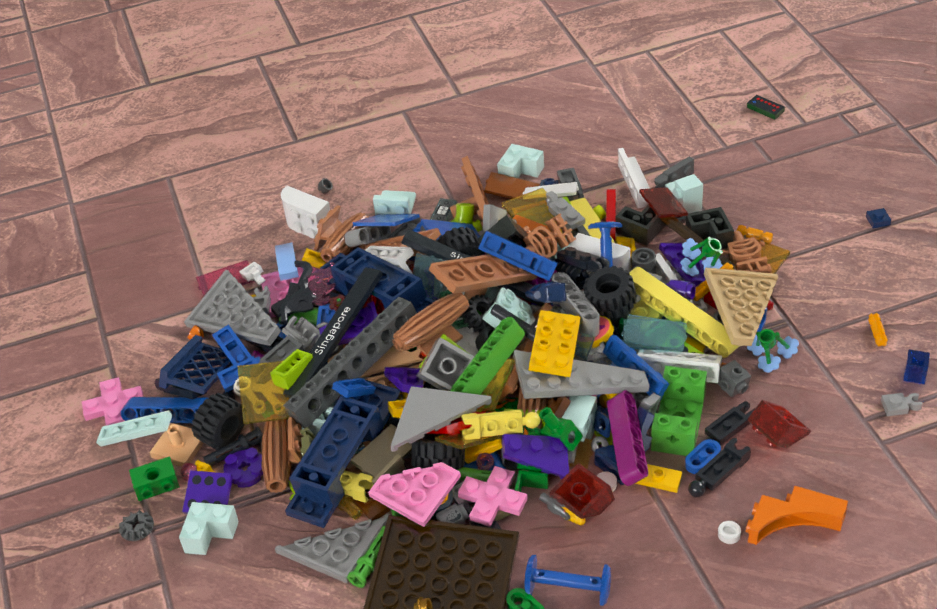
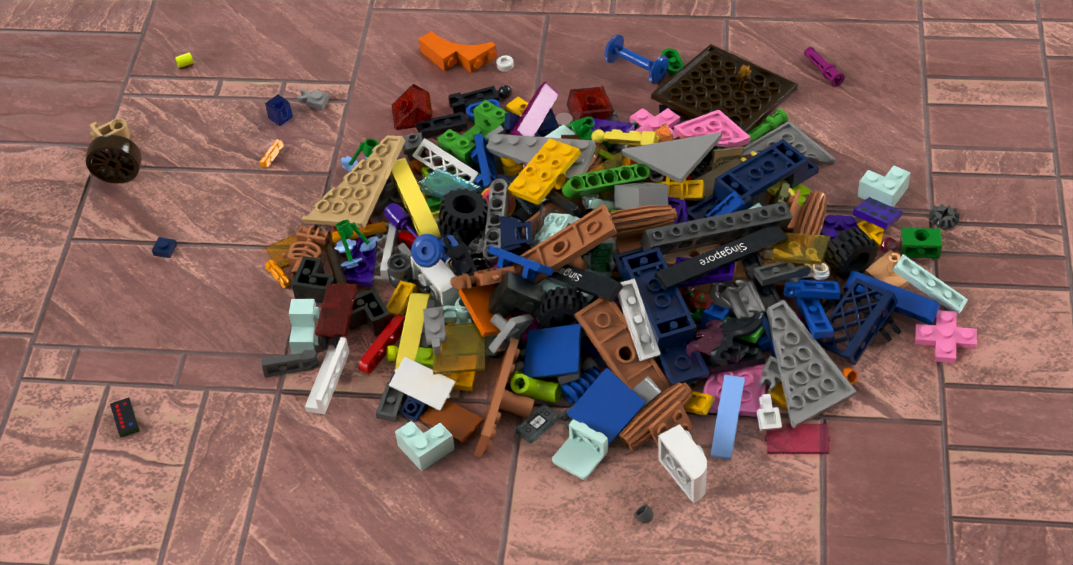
camera: 155 degrees left, 5 degrees up
lime slope [270,349,313,390] -> none

